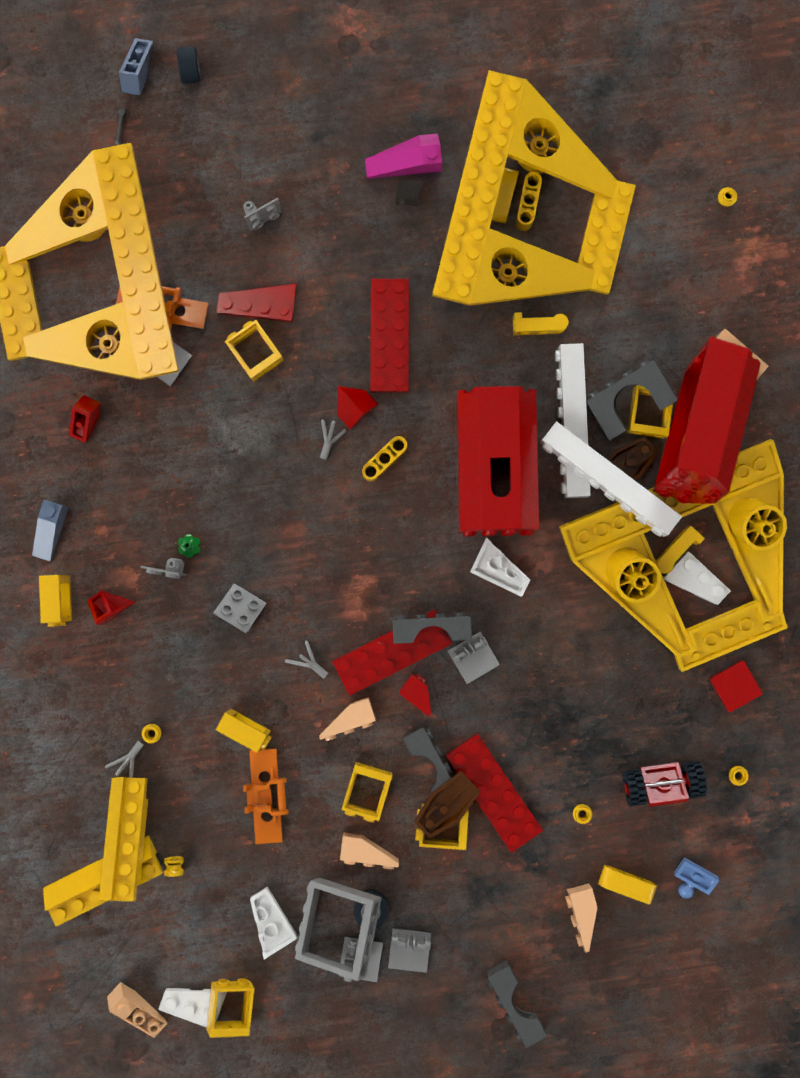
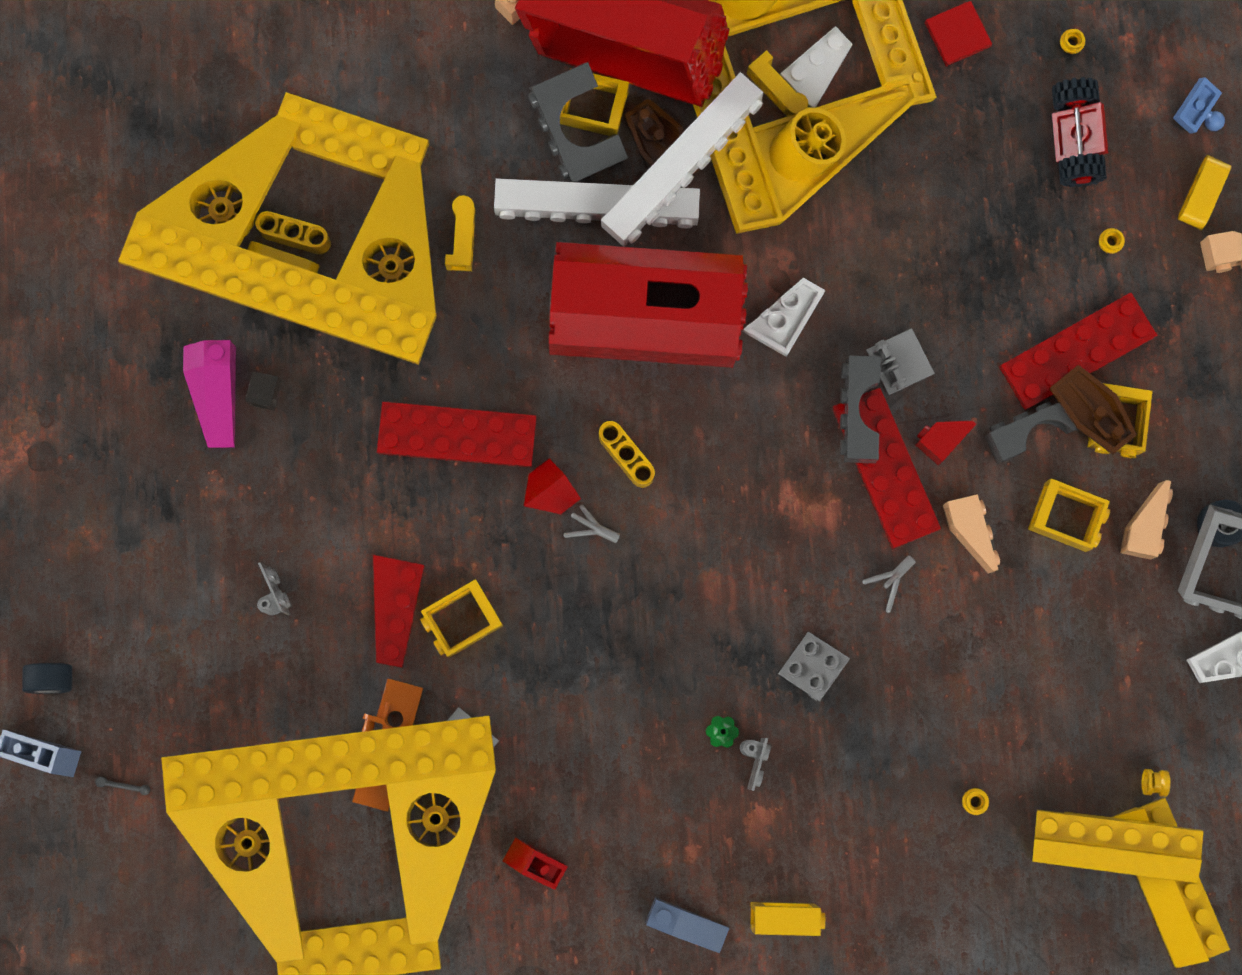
camera: 90 degrees left, 5 degrees down
red slope [87,590,136,625] -> none
light grey plant [105,741,144,778] -> none
yellow window [216,709,272,753] -> none
orange piece [243,748,289,844] -> none

